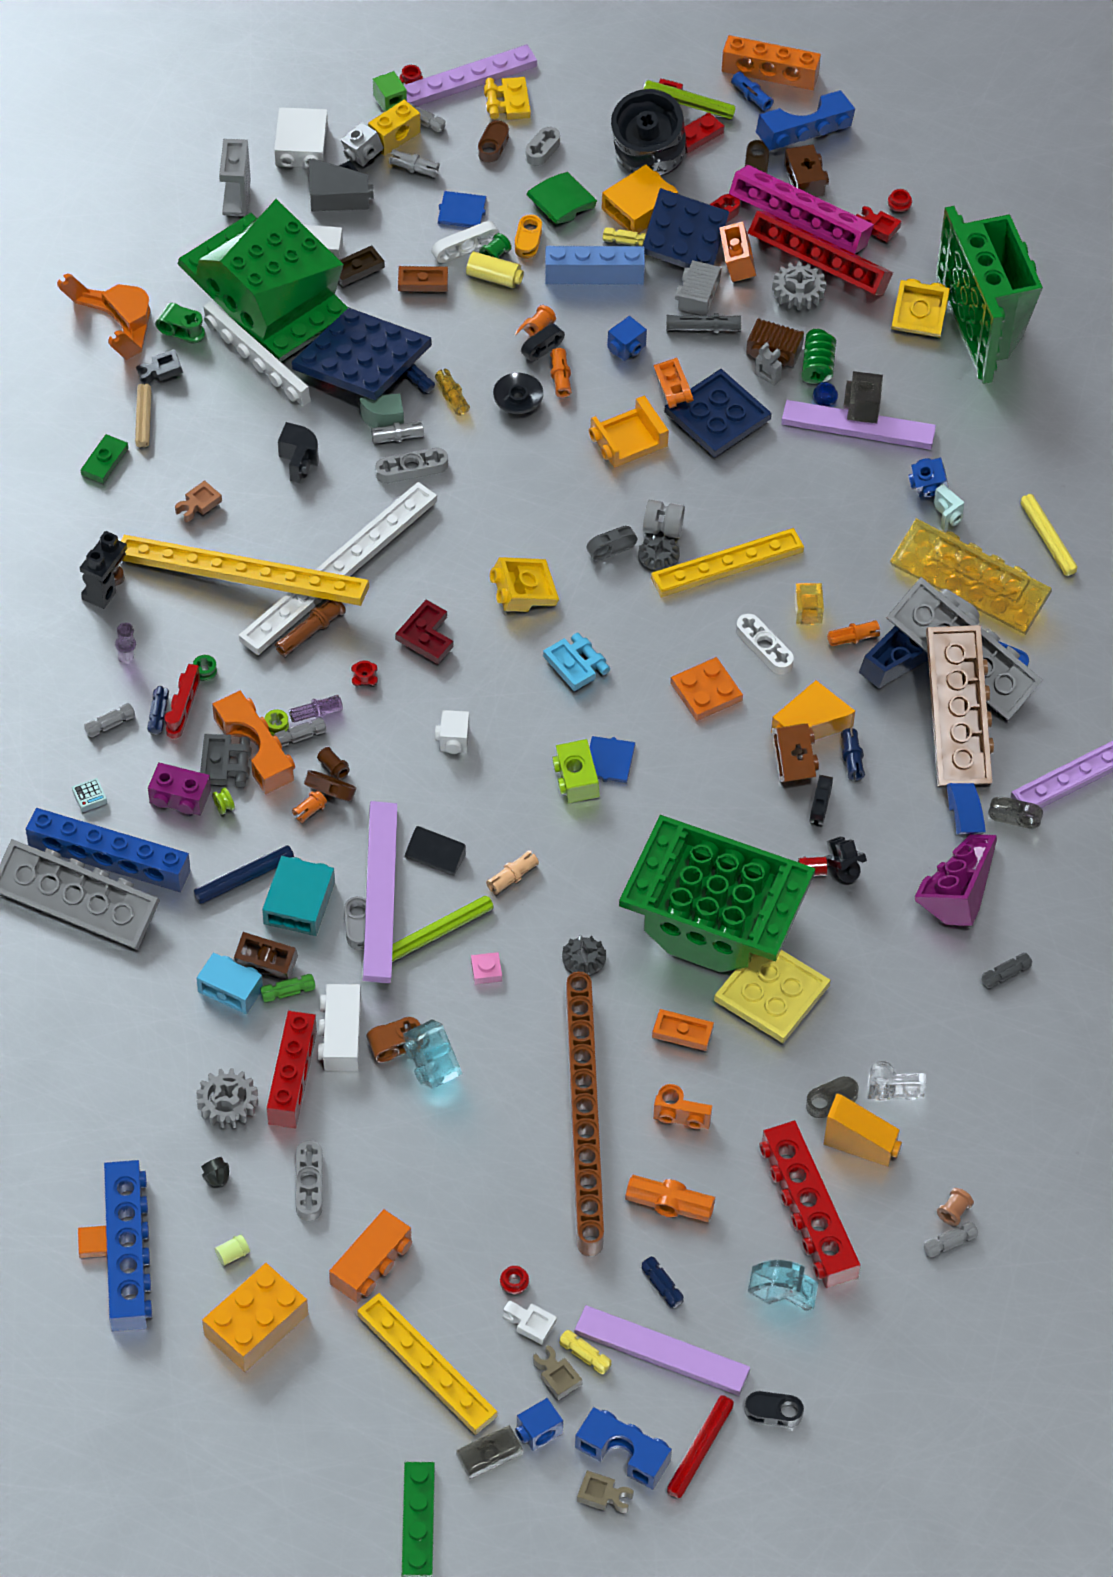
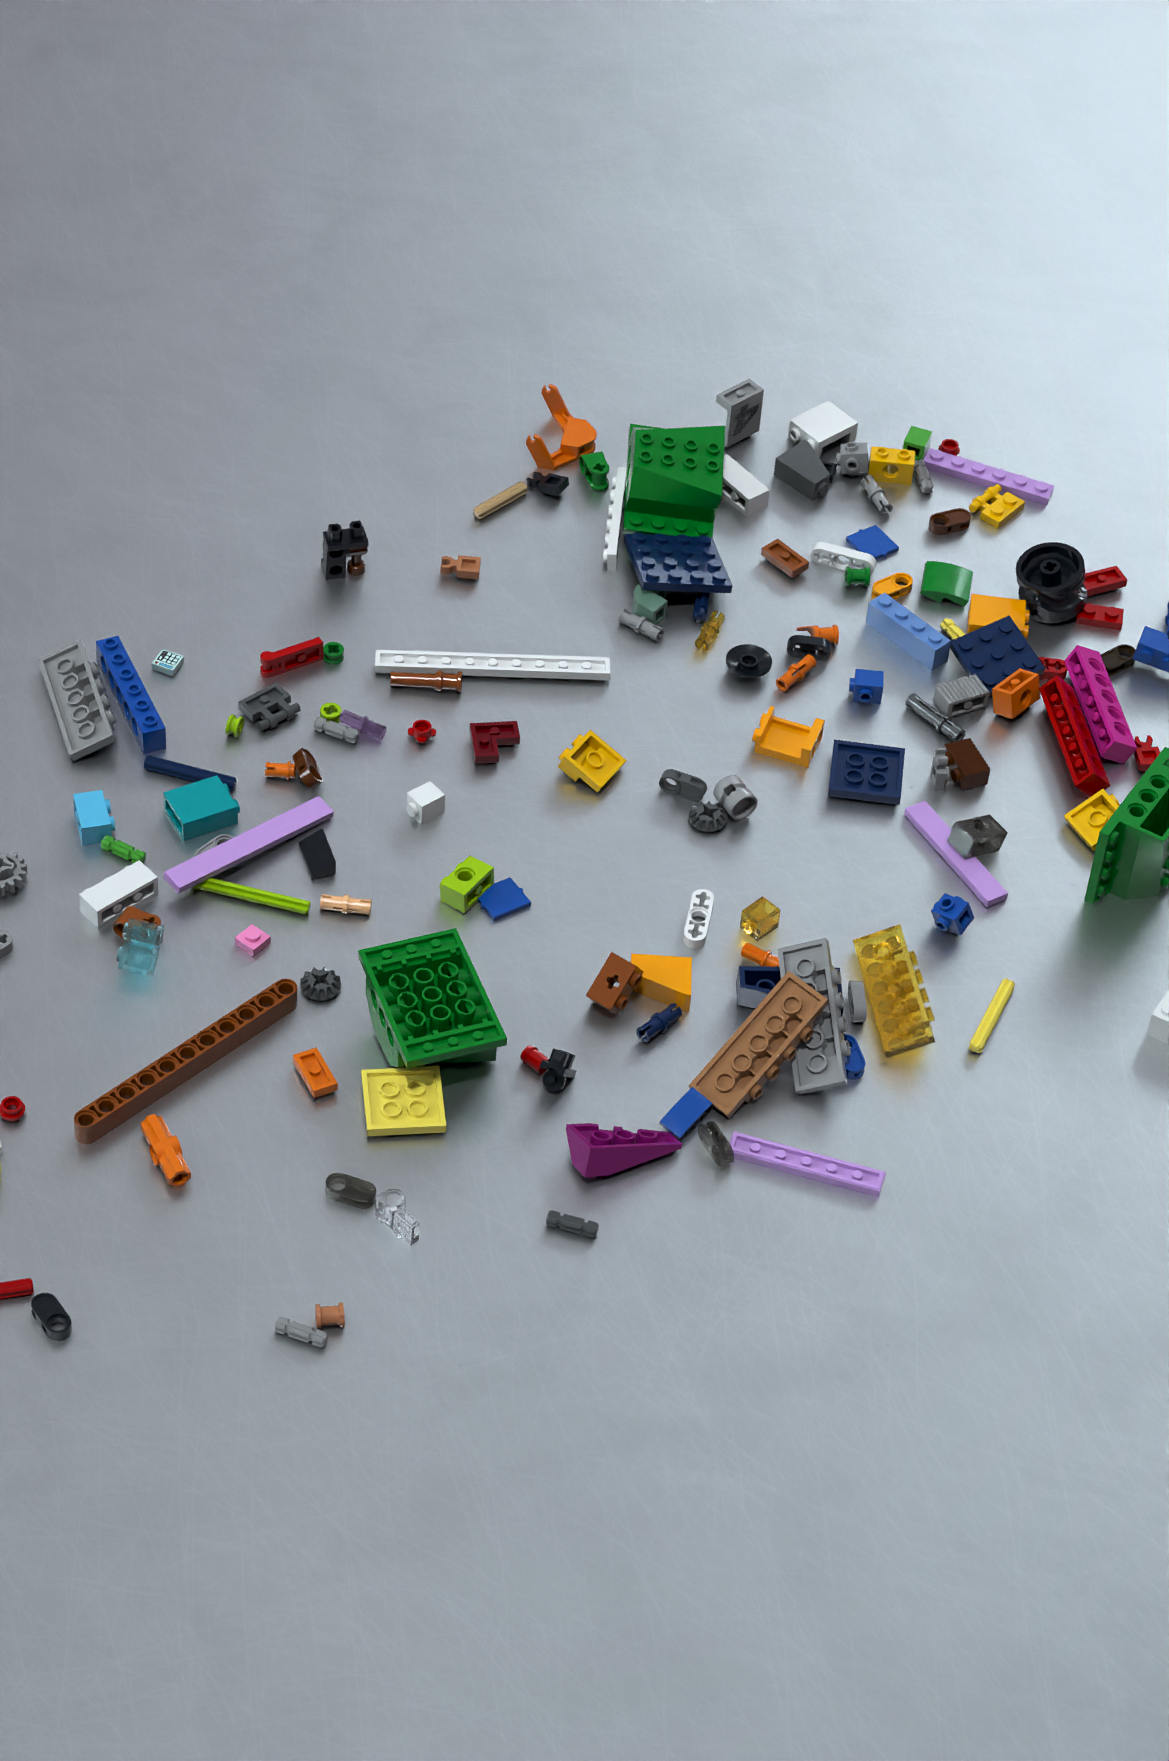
camera: 45 degrees right, 10 degrees down
green plate [80,434,129,484] -> none
light grey axle [84,703,135,737] -> none
clear purple axle [115,623,136,664] -> none
yellow plate [121,534,369,606] -> none
dark blue axle [147,686,169,735] -> none
magenta brick [148,762,211,816] -> none
orange arch [212,690,295,795] -> none
reddish brown brick [234,932,298,980] -> none
red brick [267,1011,317,1129] -> none
black brick [278,422,319,483] -> none
reddish brown pin [317,747,350,780] -> none
dark brown plate [338,245,385,287] -> none
light grey beam [375,448,448,483] -> none
light yellow brick [466,251,524,288] -> none
light grey beam [526,127,560,166] -> none
medium azure plate [543,633,610,691] -> none
lavender tile [575,1305,750,1396] -> none
dark blue axle [641,1256,684,1308] -> none
lime axle [643,80,735,119] -> none
yellow tile [651,528,804,598] -> none
orange plate [653,358,694,409] -> none
orange plate [653,1084,712,1129] -> none
orange plate [670,657,743,721] -> none
clear light blue brick [748,1260,819,1311] -> none
red brick [759,1120,861,1289] -> none
light grey gear [772,262,826,310] -> none
reddish brown brick [784,144,829,197] -> none
green piece [801,329,837,384] -> none
black piece [809,775,833,825] -> none
clear blue plate [813,382,838,406] -> none
light orange slope [823,1093,902,1167] -> none
light aqua bracket [934,484,964,531] -> none

